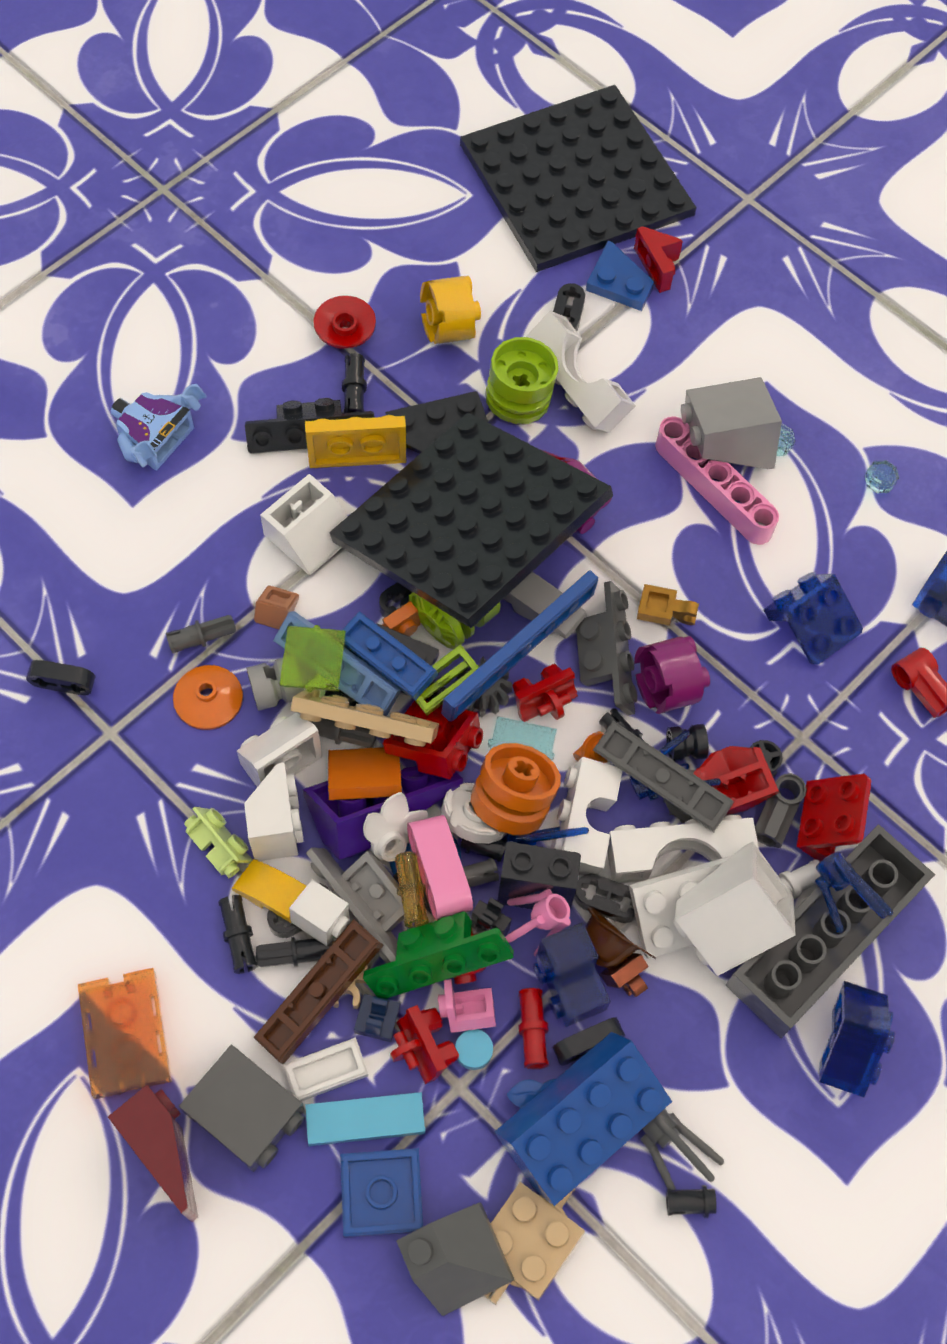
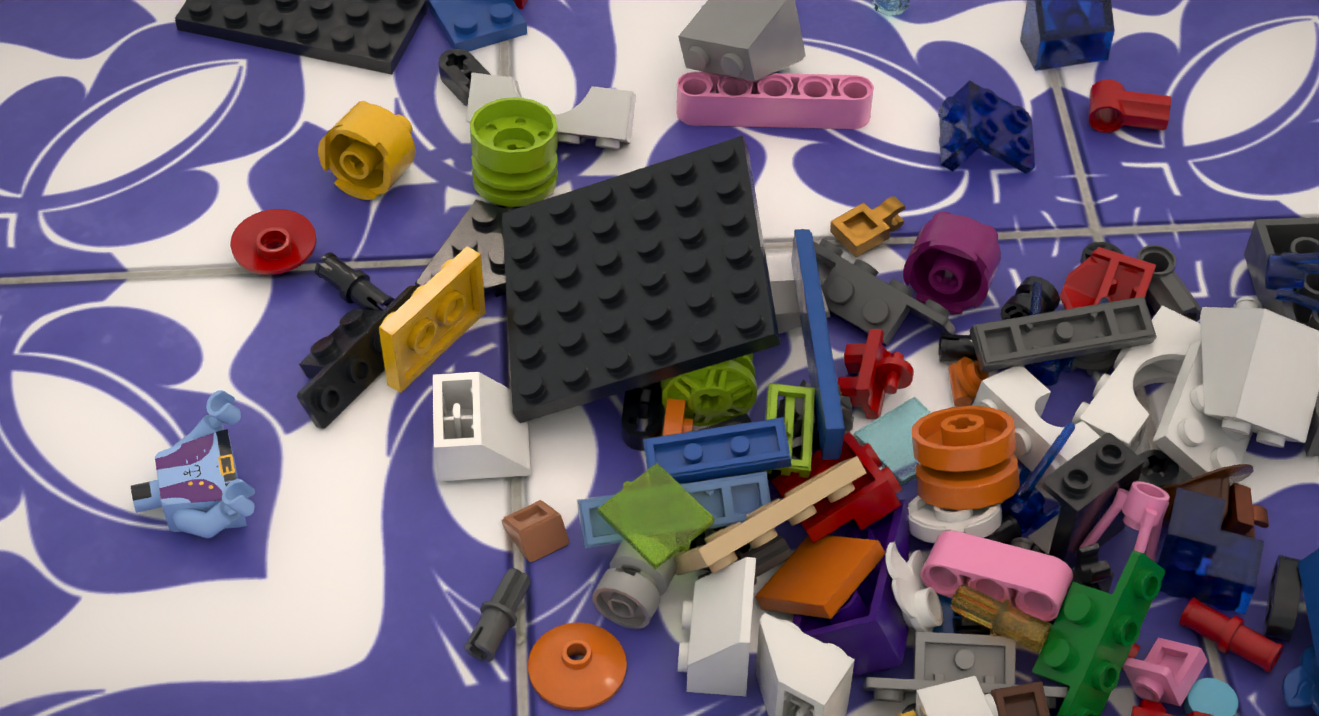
camera: 45 degrees left, 15 degrees down
red bracket [797,774,871,864] -> none

